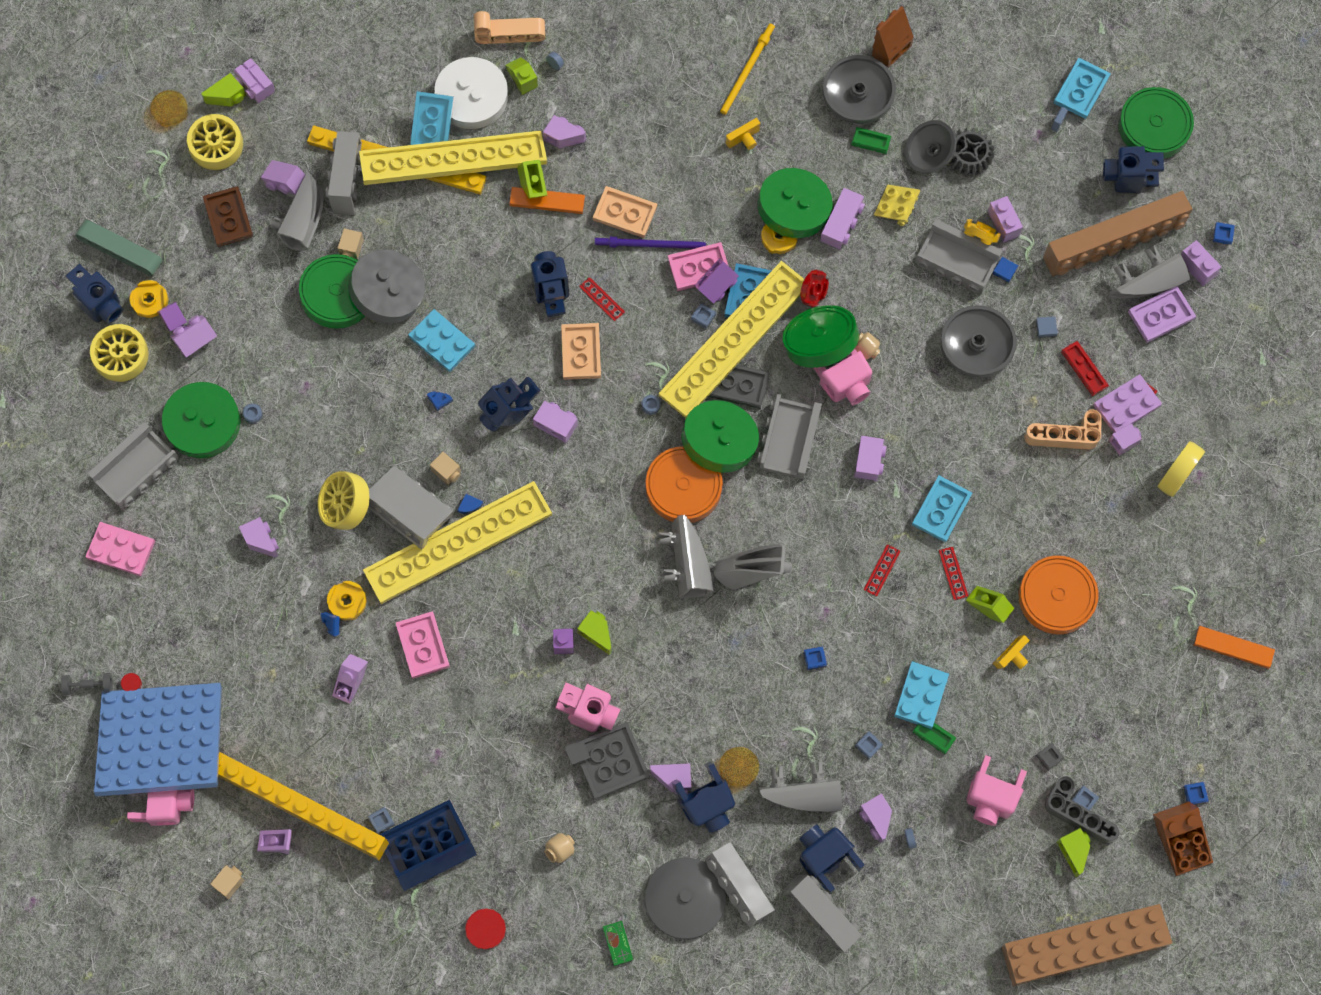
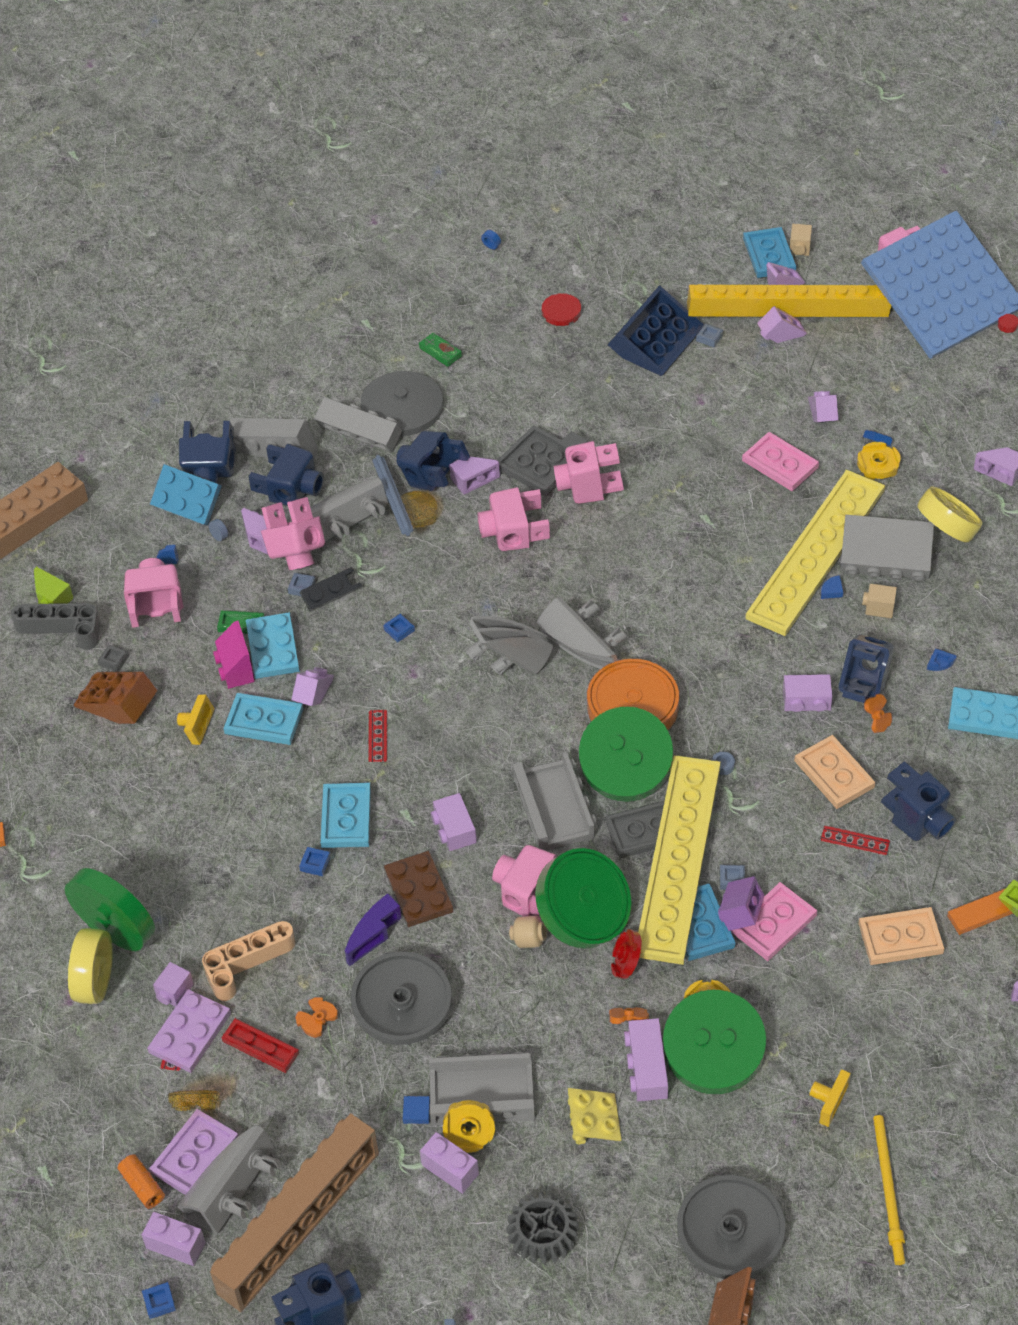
camera: 155 degrees right, 20 degrees down
tan head [544,833,575,863] -> none
medium lavender brick [553,629,574,654] -> none
lime slope [577,610,612,655] -> none
dark purple bar [595,236,706,249] -> none
green tile [851,127,891,155] -> none
dark grey dish [905,120,956,174] -> none
red sticker [939,547,968,600] -> none
lime slope [966,586,1014,623] -> none
orange brick [1018,556,1098,635] -> none
sand blue tile [1036,316,1058,337] -> none
sand blue tile [1072,786,1099,810] -> none
none -> green brick [64,868,155,951]
none -> dark orange slope [74,672,158,724]
none -> orange axle [117,1154,165,1209]
none -> dark azure plate [150,464,222,526]
none -> blue tile [156,545,179,564]
none -> clear yellow tile [168,1090,220,1111]
none -> dark blue piece [179,421,236,484]
none -> dark pink slope [213,621,254,689]
none -> medium azure plate [223,693,303,745]
none -> bright pink piece [261,497,325,570]
none -> lavender slope [291,667,334,706]
none -> orange piece [295,997,338,1038]
none -> blue plate [299,847,331,877]
none -> black hinge [300,567,363,612]
none -> dark purple slope [345,893,401,966]
none -> sand blue axle [372,455,414,536]
none -> reddish brown plate [384,851,453,928]
none -> bright pink piece [477,487,550,551]
none -> orange piece [609,1007,649,1024]
none -> dark azure plate [743,227,796,278]
none -> lavender slope [757,306,807,343]
none -> orange piece [864,694,892,733]

